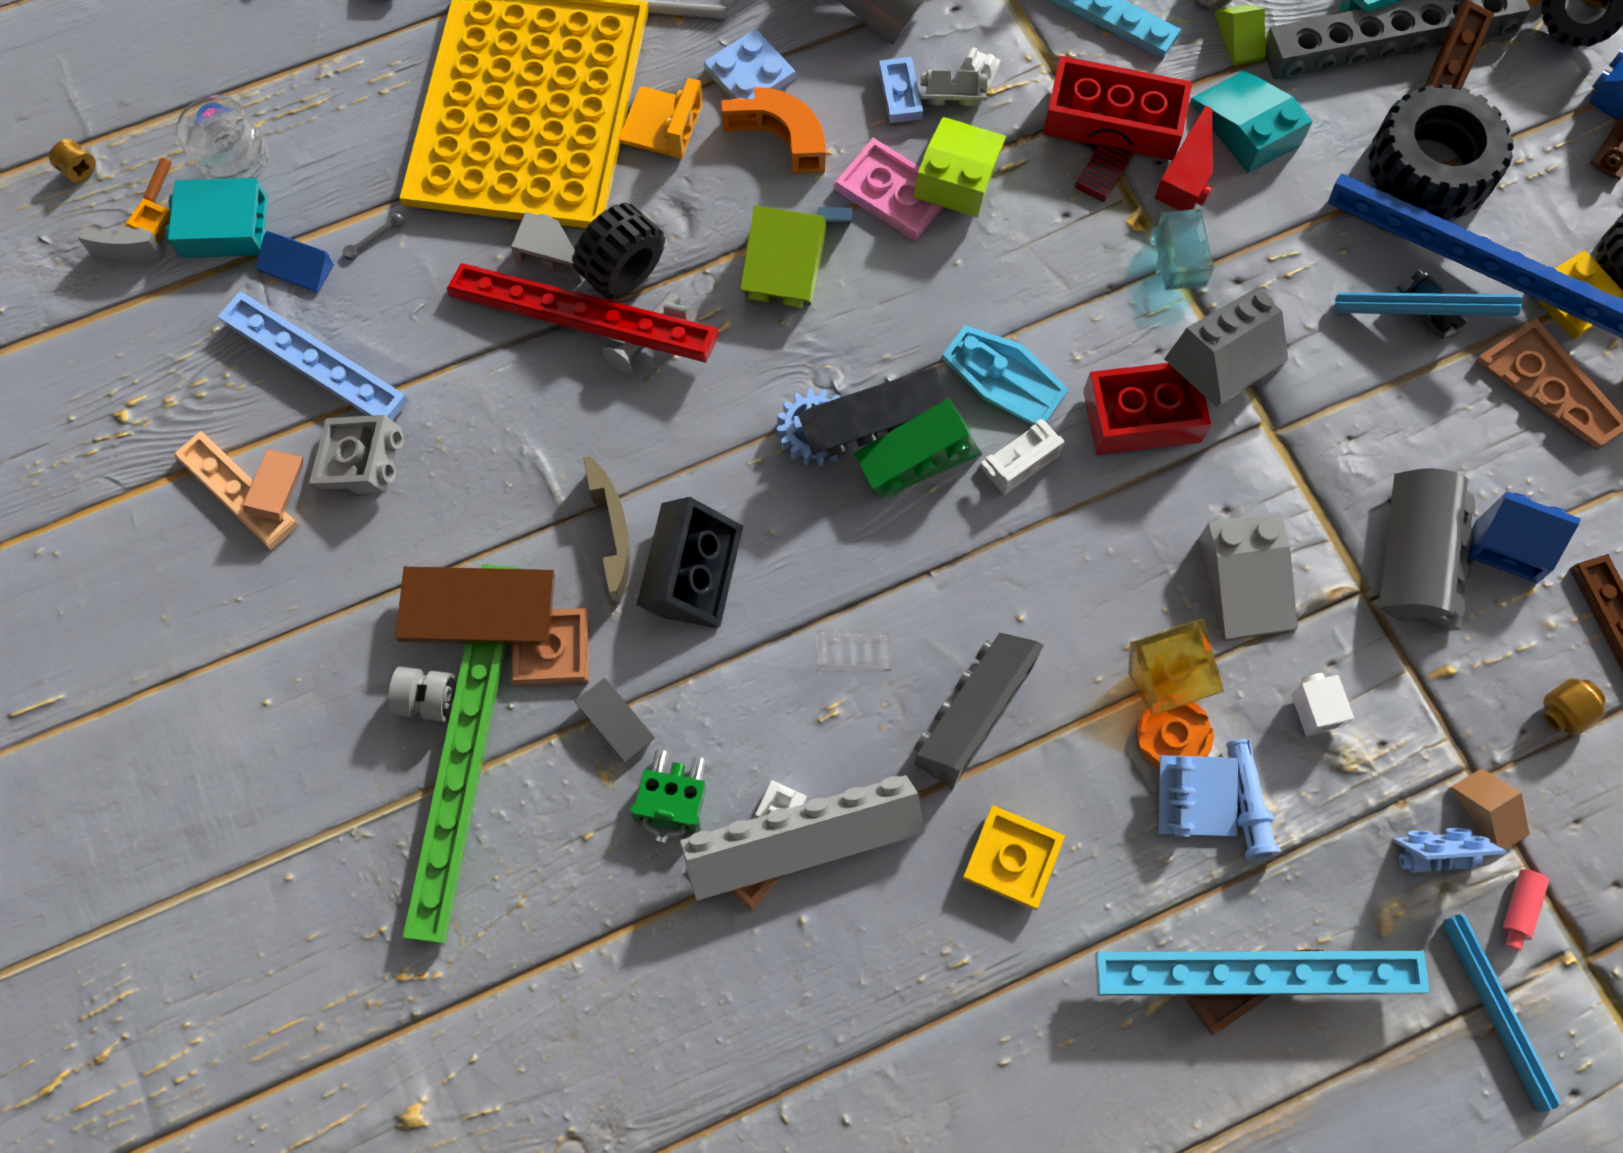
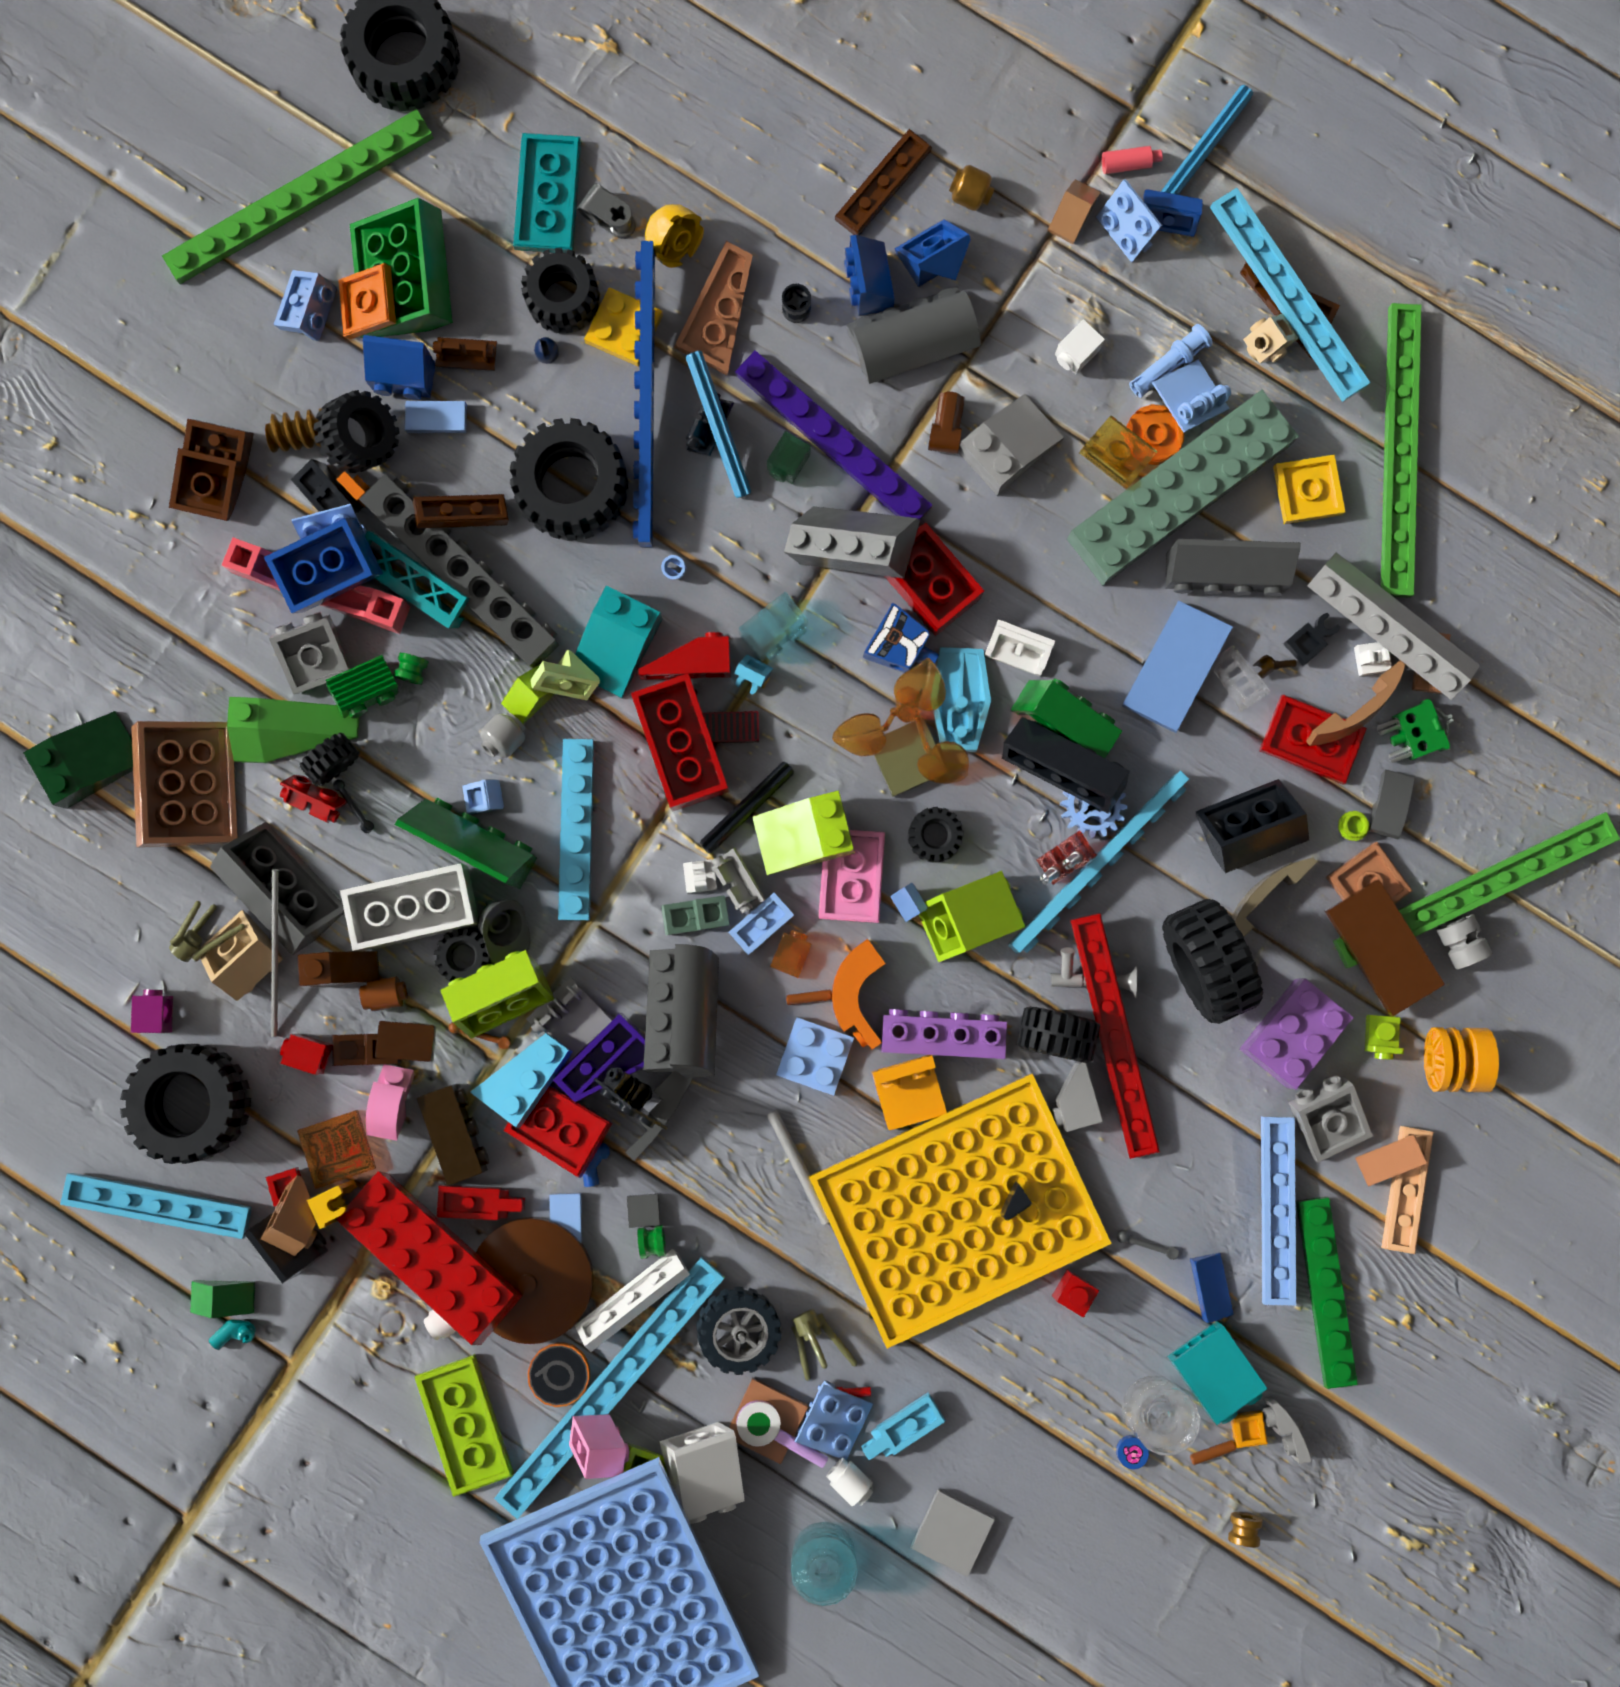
camera: 125 degrees left, 15 degrees up
none -> light blue tile [405,401,467,433]
none -> yellowish green slope [531,650,600,701]
none -> dark blue hinge [534,337,559,364]
none -> light blue hinge [661,555,687,580]
none -> sand green slope [661,895,729,936]
none -> black axle [700,762,794,853]
none -> medium azure tile [734,655,773,695]
none -> dark purple plate [735,350,932,520]
none -> clear green brick [767,431,811,484]
none -> clear orange bracket [770,930,812,978]
none -> black wheel [782,283,811,323]
none -> dark orange piece [786,989,832,1005]
none -> clear orange plant [832,658,969,784]
none -> torso [863,603,940,674]
none -> olive tile [868,717,948,797]
none -> medium lavender brick [881,1009,1007,1059]
none -> blue slope [895,219,971,287]
none -> black tyre [908,807,964,863]
none -> reddish brown piece [928,391,965,455]
none -> black slope [1000,1181,1032,1221]
none -> medium azure plate [1008,771,1189,954]
none -> clear red piece [1036,830,1097,885]
none -> red brick [1052,1269,1099,1318]
none -> sand green brick [1067,390,1299,586]
none -> medium blue tile [1122,601,1233,733]
none -> blue slope [1142,189,1203,237]
none -> black tyre [1162,899,1263,1024]
none -> medium lavender brick [1239,978,1354,1090]
none -> tan brick [1243,314,1299,363]
none -> dark brown hand [1253,655,1297,679]
none -> red tile [1259,695,1367,785]
none -> black plate [1283,613,1340,666]
none -> green plate [1296,1197,1358,1389]
none -> medium nougat slope [1306,660,1405,746]
none -> lime plate [1338,811,1369,841]
none -> lime bracket [1364,1015,1404,1060]
none -> bright green plate [1381,303,1421,598]
none -> light orange wheel [1424,1027,1499,1092]

